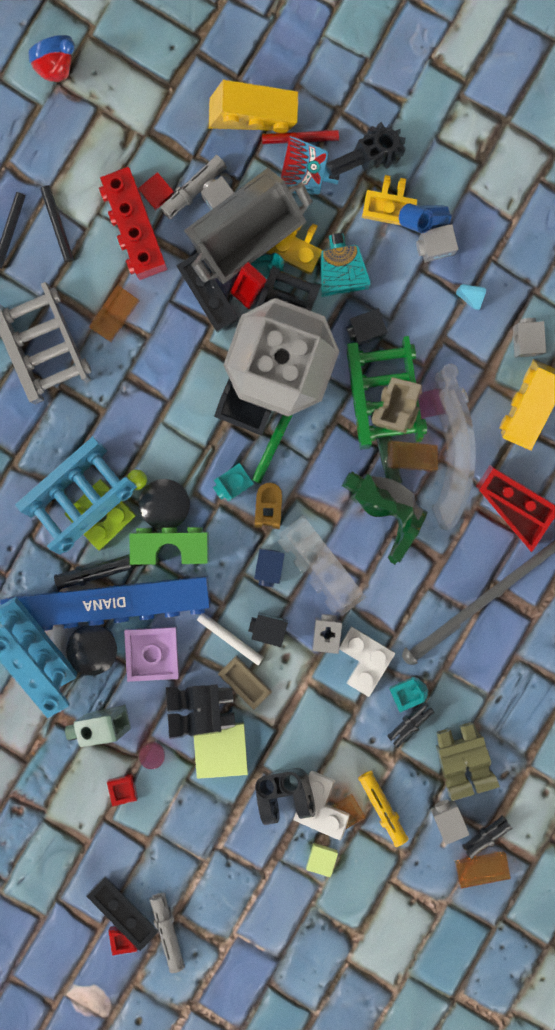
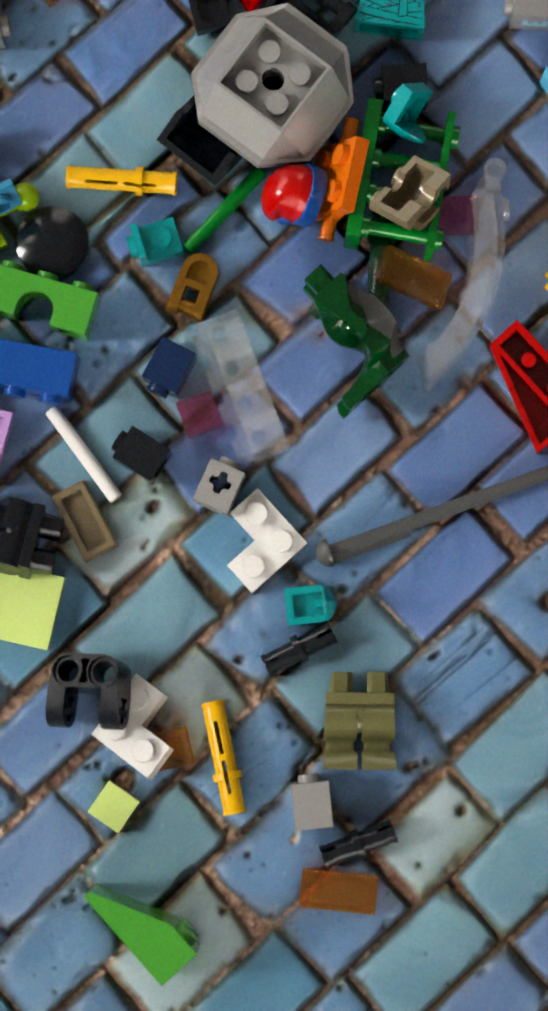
camera: 20 degrees right, 5 degrees down
none -> yellow pin [65,165,178,196]
none -> bright green slope [84,884,200,986]
none -> clear pink tile [176,390,223,439]
none -> red piece [261,164,328,227]
none -> orange plate [314,117,370,243]
none -> teal plate [383,82,433,144]

